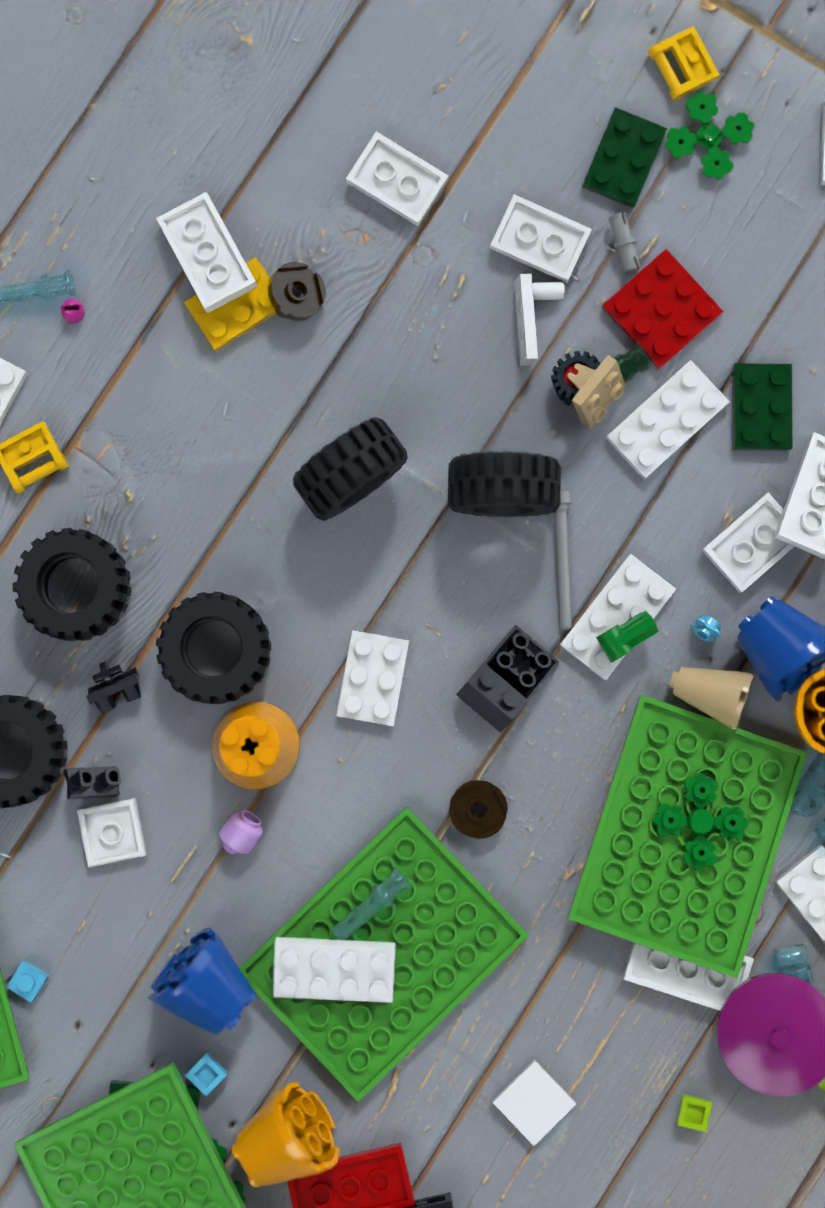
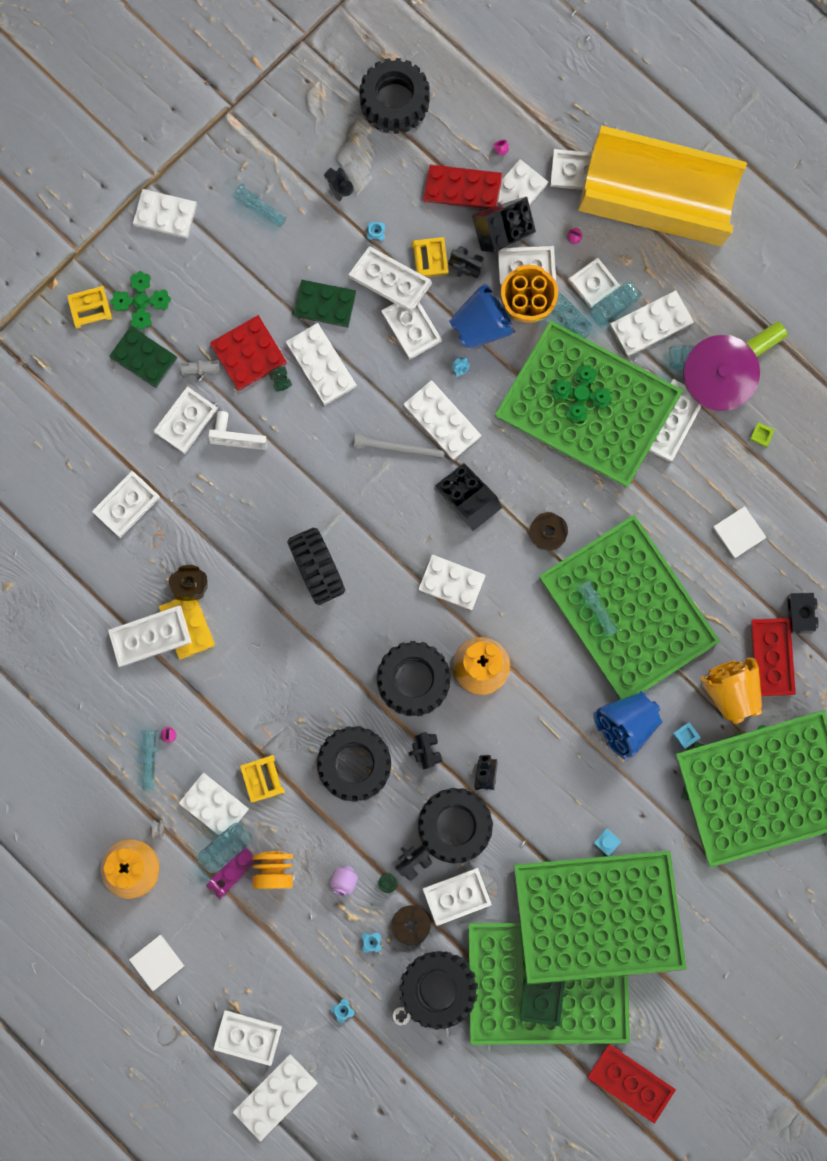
camera: 80 degrees left, 5 degrees down
white tile [77,798,147,868] -> none
lavender head [219,810,263,855] -> none
white plate [273,937,395,1003] -> none
black tyre [448,451,561,517] -> none
tan plate [551,351,626,429] -> none
green piece [596,610,659,663] -> none
tan cone [669,667,754,730] -> none

